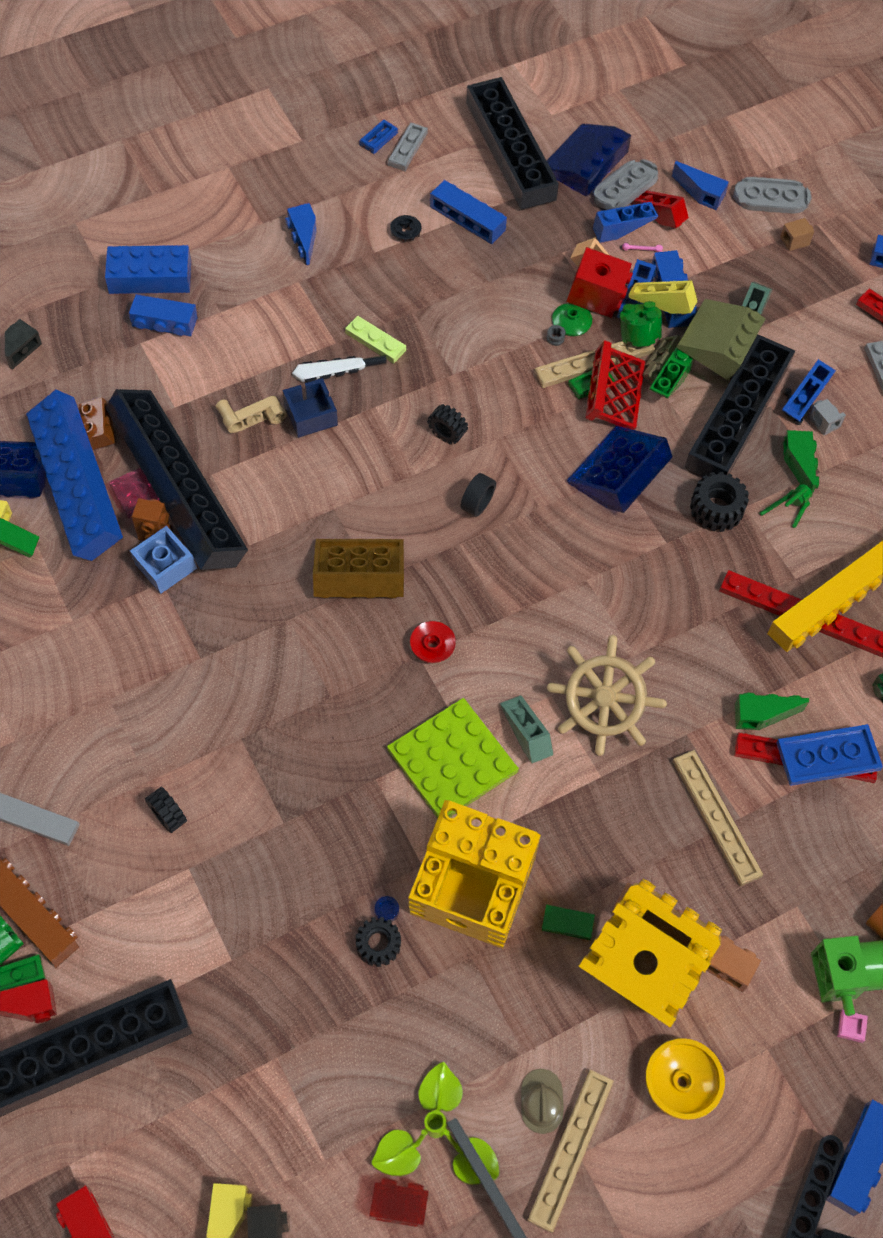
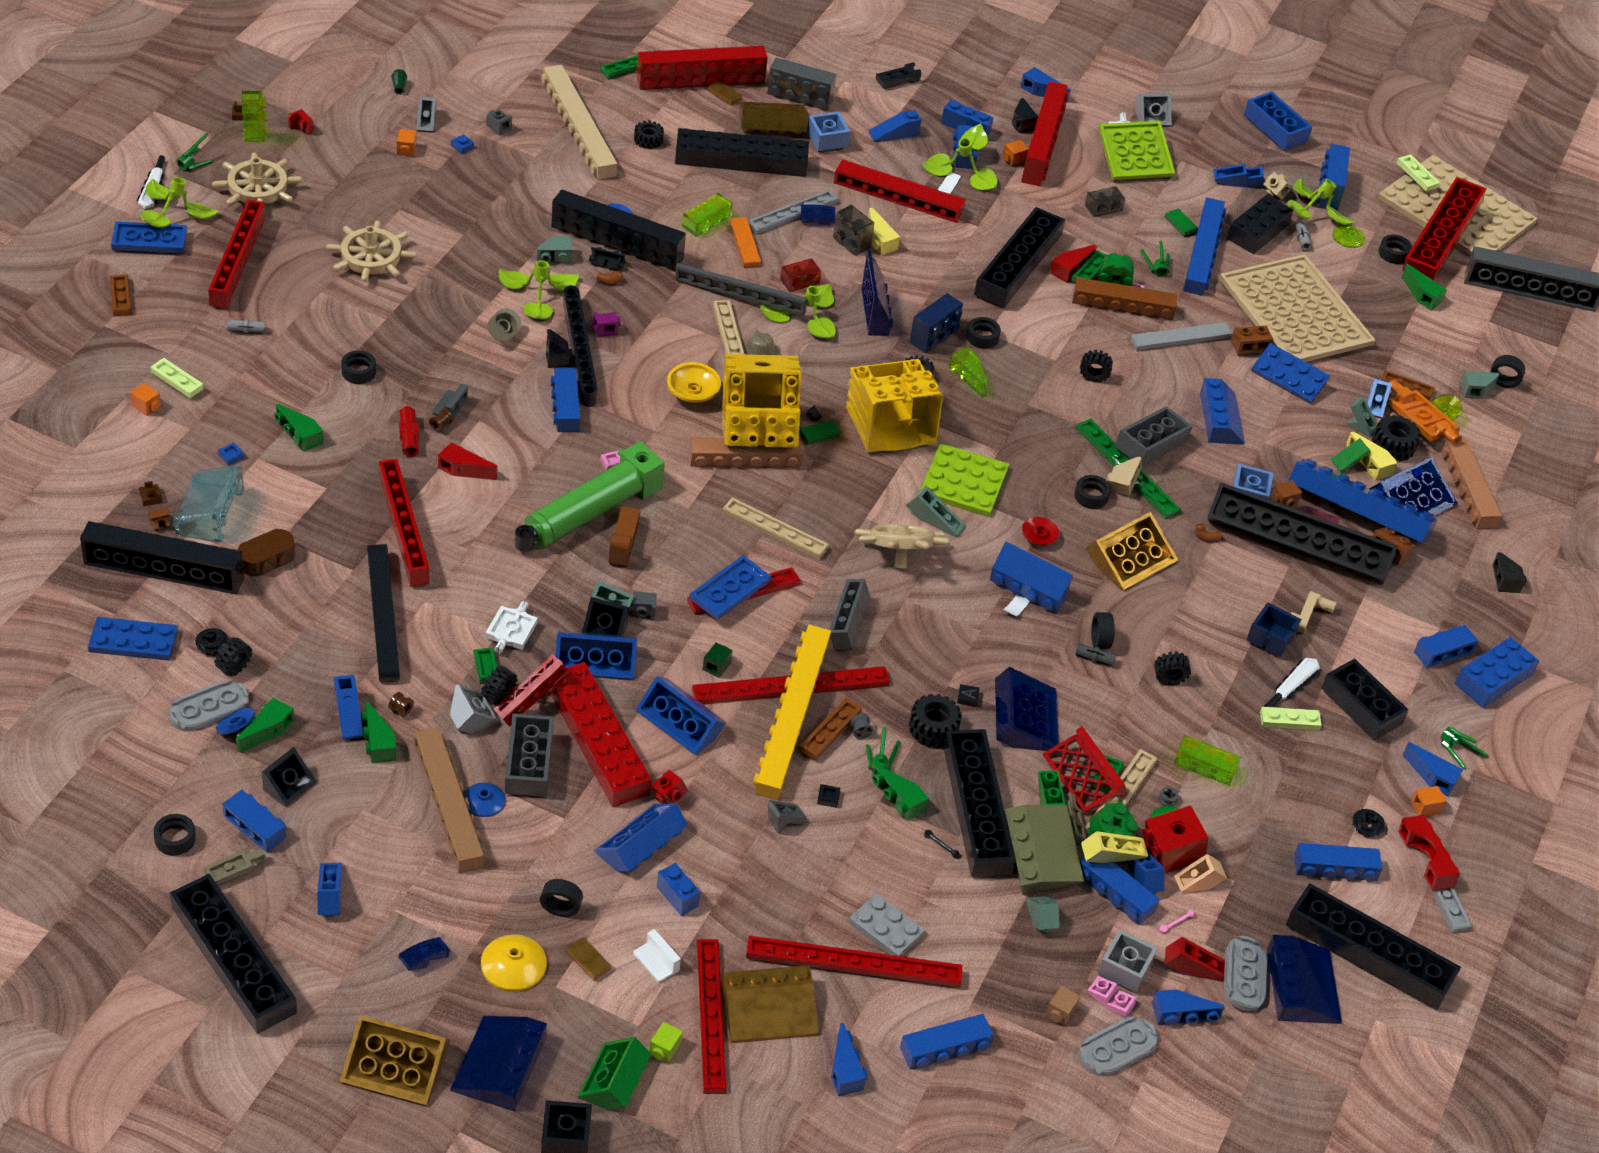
camera: 140 degrees right, 15 degrees down
blue tile [359,119,398,154] -> none
blue slope [593,202,658,243] -> none
green slope [735,692,809,730] -> none
blue slope [782,359,836,422] -> none
light grey brick [809,399,846,435] -> none
none -> dark orange plate [799,698,862,760]
none -> black hinge [807,406,822,421]
none -> black tile [817,784,840,808]
none -> dark grey brick [830,579,870,650]
none -> dark grey wheel [850,714,873,739]
none -> clear blue slope [861,250,893,336]
none -> dark blue brick [909,293,963,353]
none -> clear neon green slope [949,346,988,398]
none -> black tile [957,684,980,707]
none -> black tyre [966,317,1001,349]
none -> blue slope [990,541,1073,614]
none -> white sticker [1003,594,1030,616]
none -> black tyre [1074,475,1111,509]
none -> dark grey pin [1075,643,1116,666]
none -> green tile [1076,418,1181,519]
none -> bright pink slope [1088,976,1137,1017]
none -> light grey brick [1098,929,1158,993]
none -> tan slope [1106,457,1142,496]
none -> dark grey brick [1115,406,1193,466]
none -> clear neon green brick [1173,735,1241,786]
none -> dark orange arm [1195,524,1222,541]
none -> blue slope [1200,378,1244,445]
none -> black brick [1321,658,1409,740]
none -> red arch [1398,815,1460,891]
none -> orange brick [1411,786,1446,816]
none -> green plant [1440,727,1489,769]

